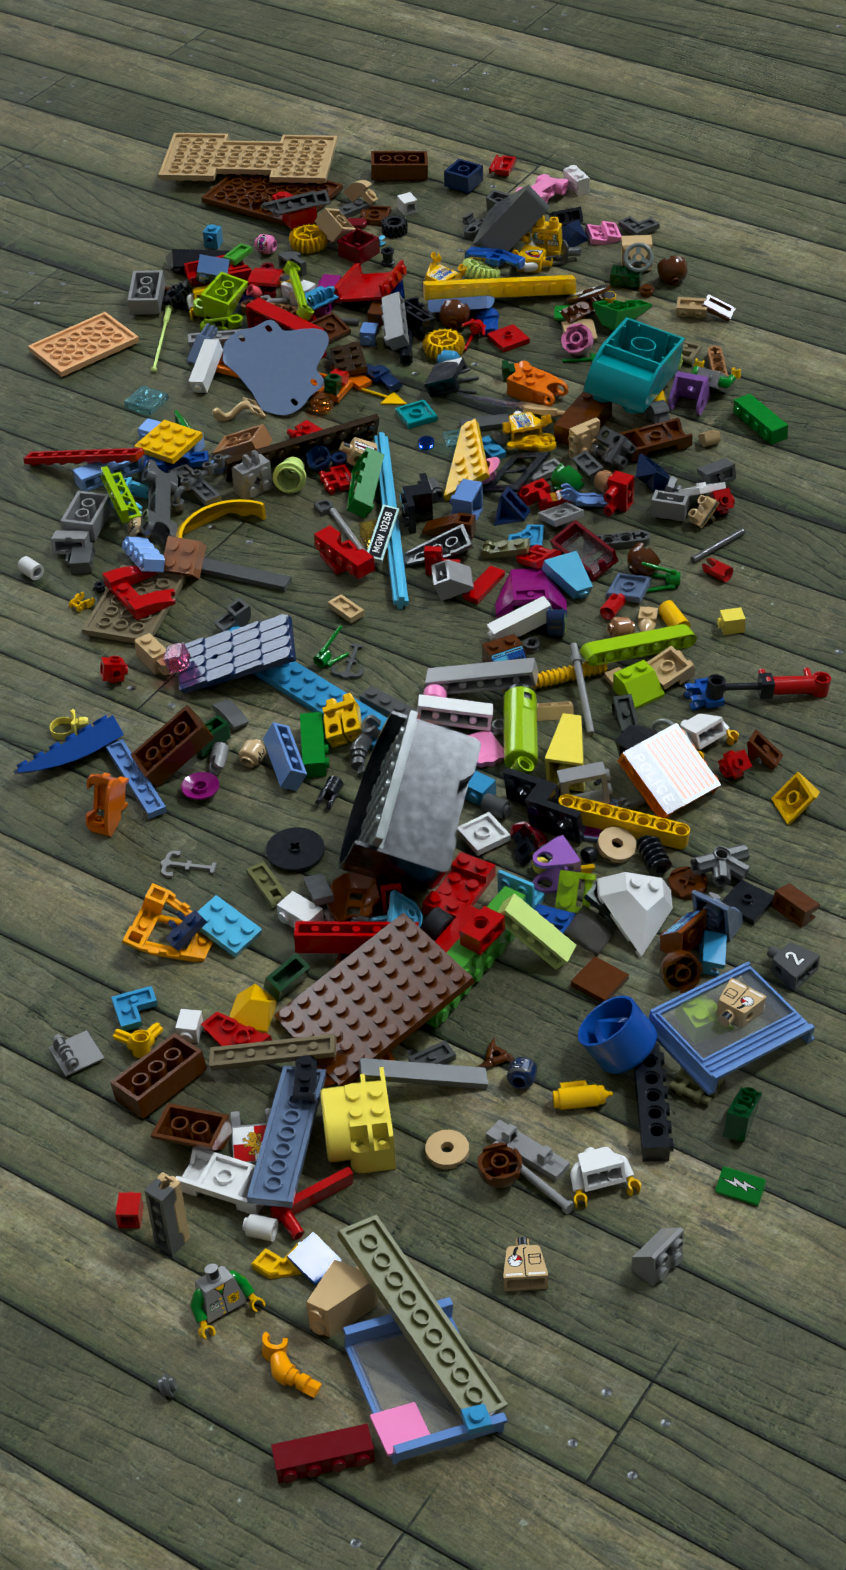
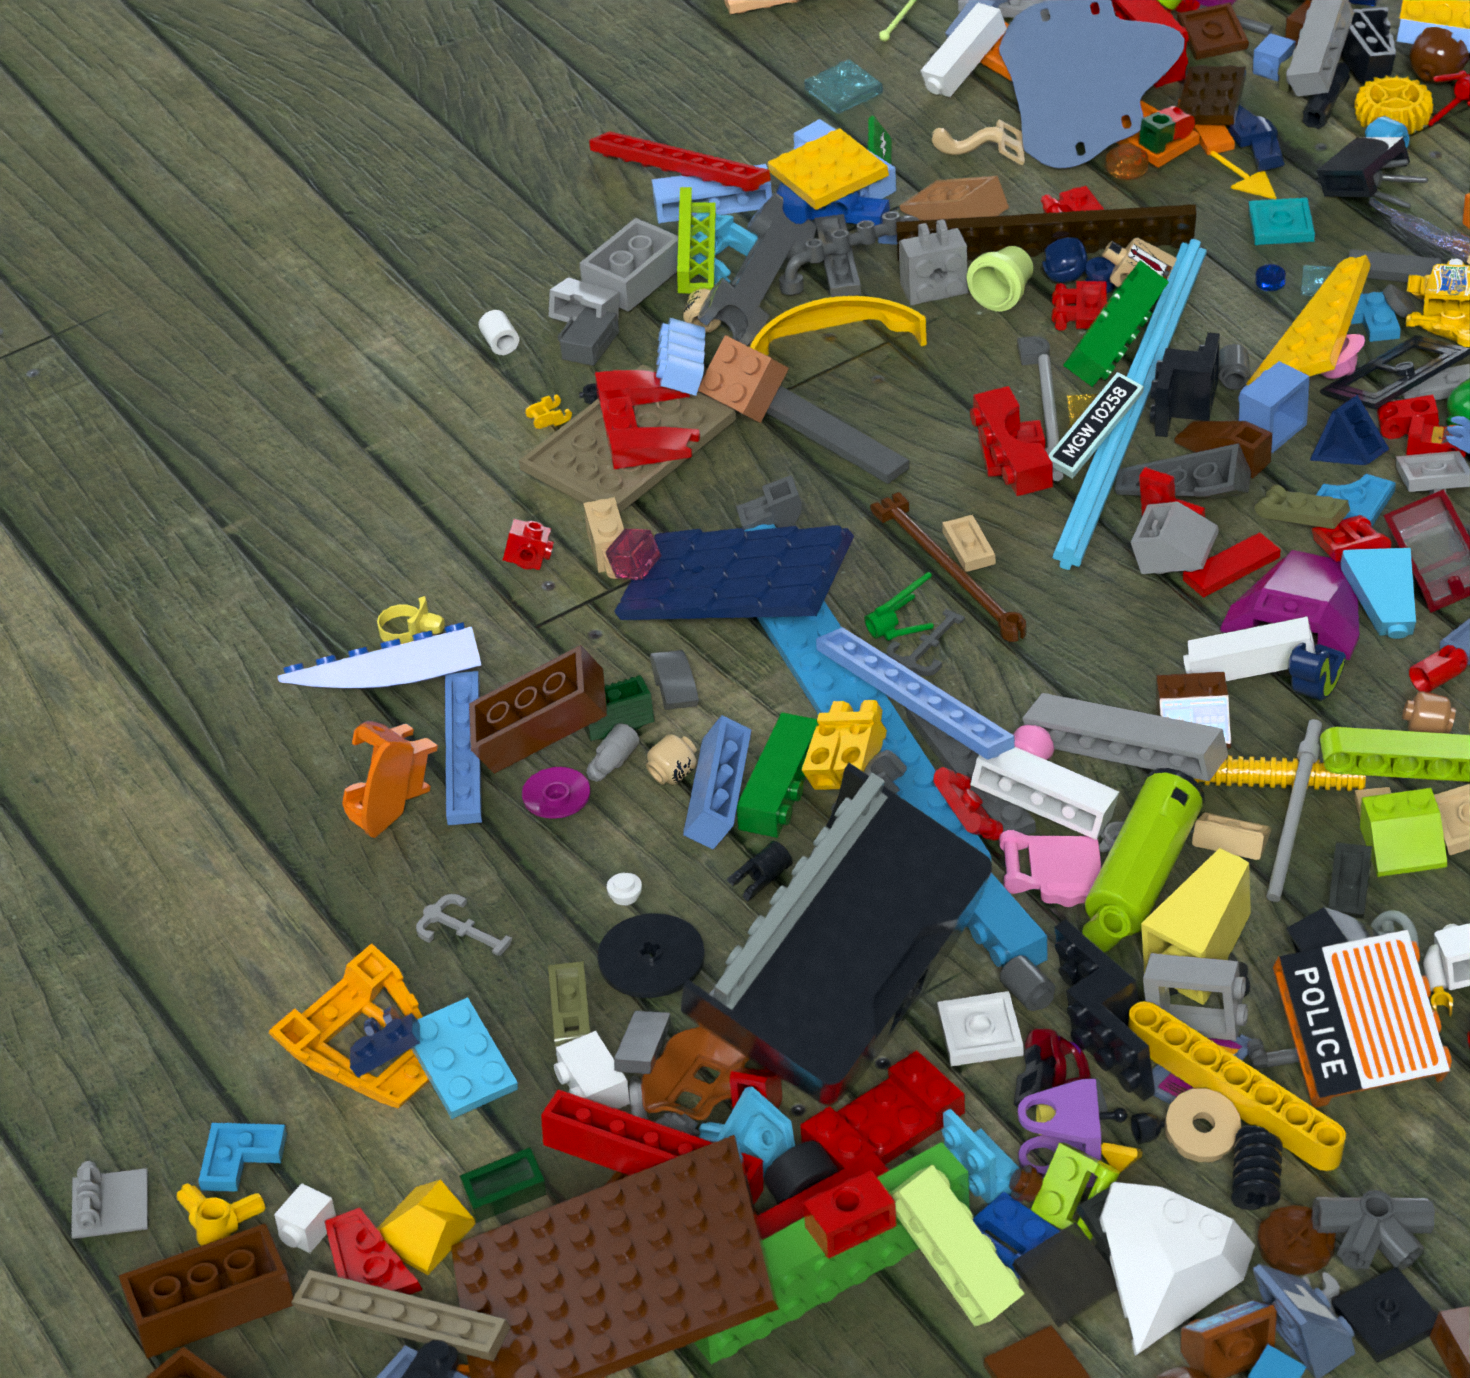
camera: 25 degrees right, 0 degrees up
dark grey bush [524,637,540,654] -> none
none -> white plate [607,873,642,905]
none -> medium blue plate [816,627,1015,760]
none -> reddish brown hinge [870,492,1027,642]
none -> reddish brown plate [1009,1164,1043,1202]

